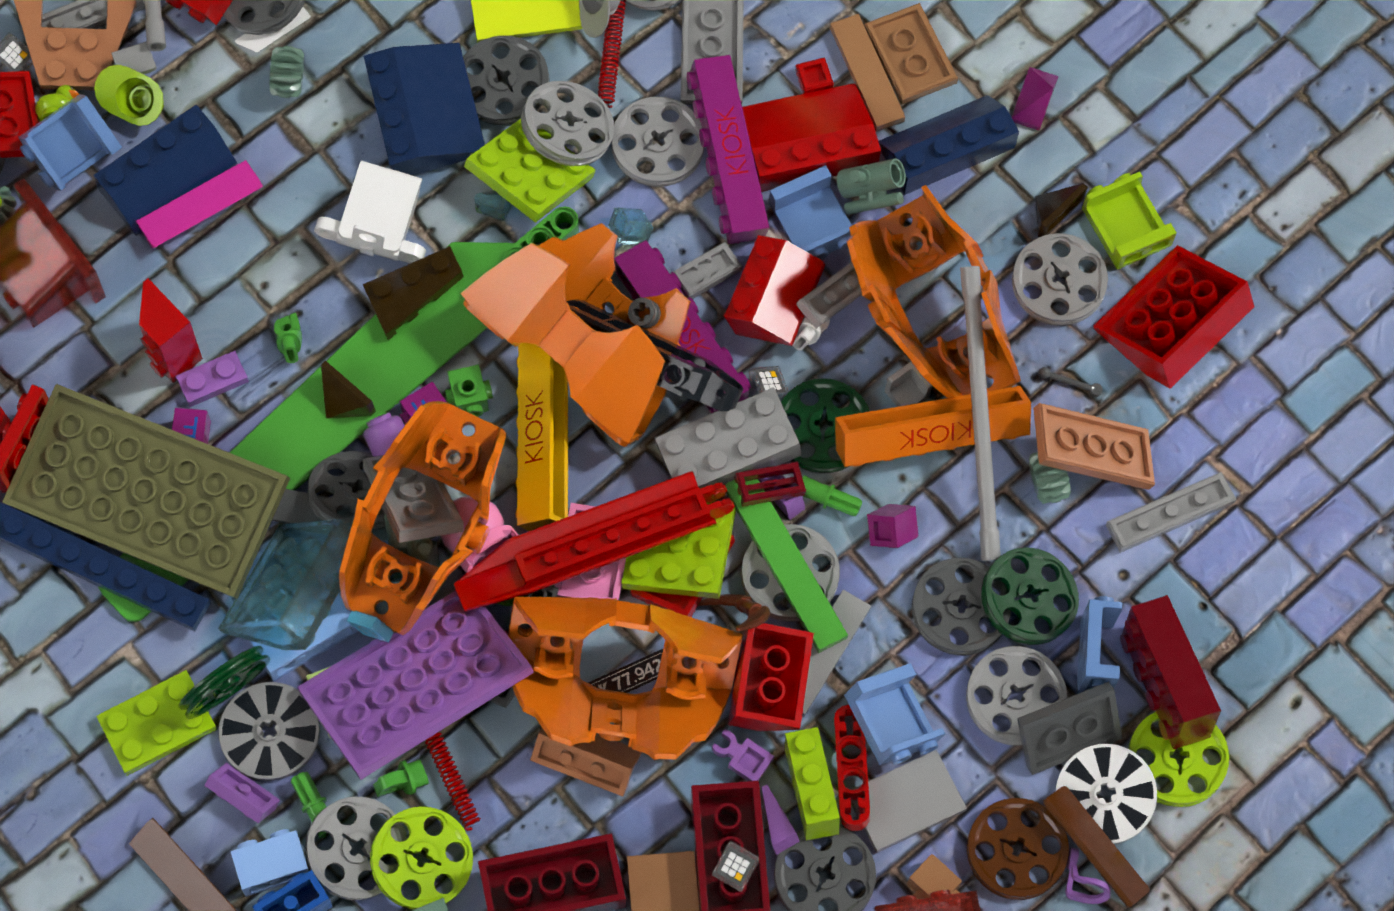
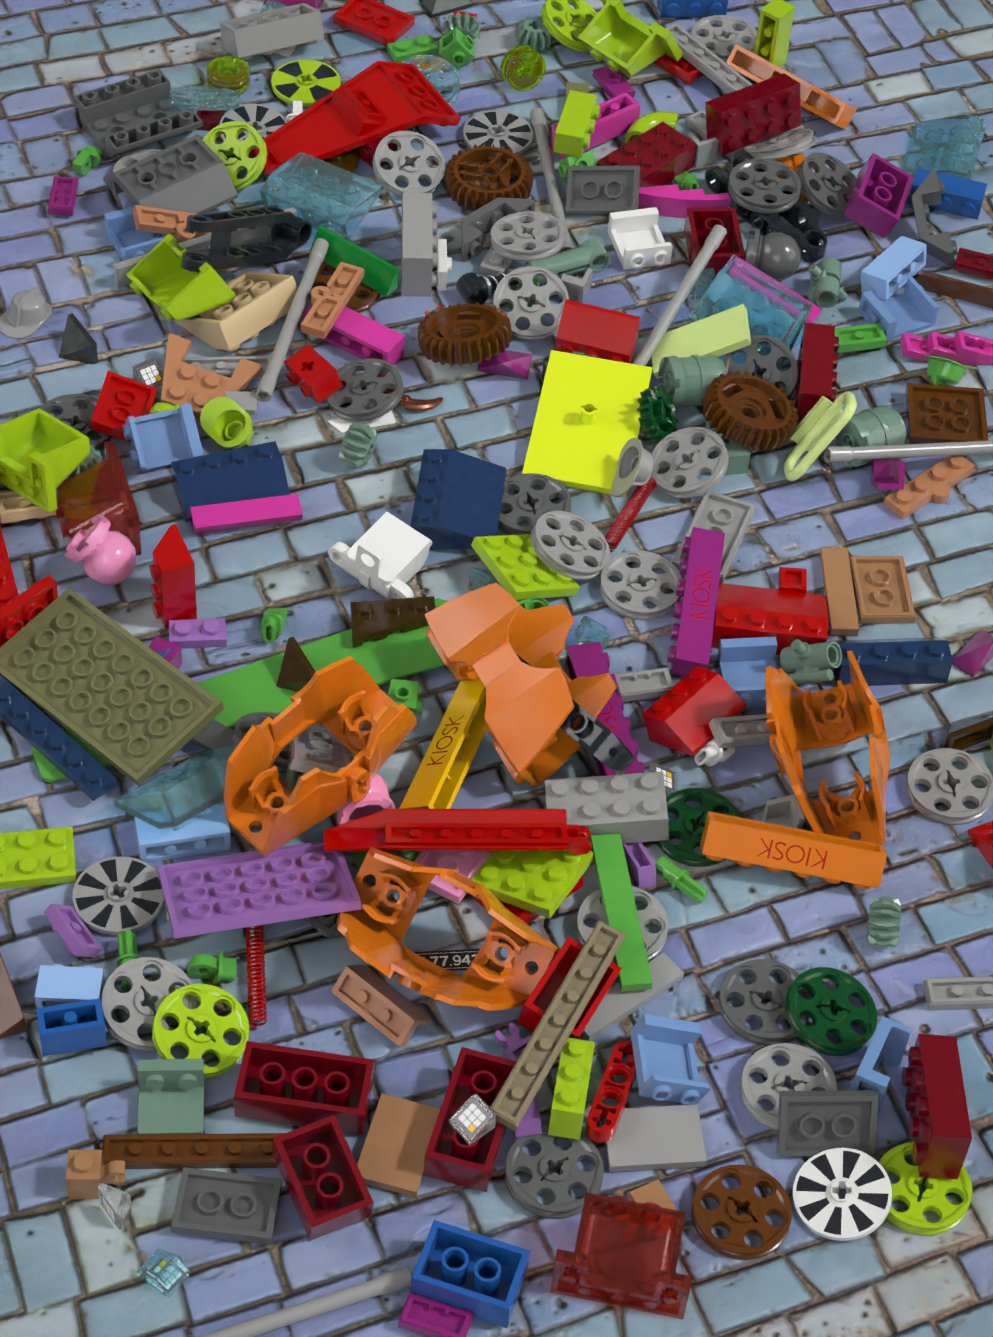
camera: 20 degrees right, 20 degrees down
dark green wedge [178,646,270,719] -> none
medium azure tile [347,611,394,643] -> none
dark grey bush [628,297,661,329] -> none
copper piece [698,594,770,631] -> none
dark red tile [734,462,806,507] -> none
magenta panel [867,504,918,548] -> none
light grey piece [960,266,1001,561] -> none
nougat tile [1033,403,1155,490] -> none
dark grey hinge [1038,367,1103,397] -> none
reddish brown slope [1043,786,1150,908] -> none
medium lavender piece [1065,847,1111,904] -> none
none -> bright pink tile [64,514,137,585]
none -> dark tan tile [488,920,626,1131]

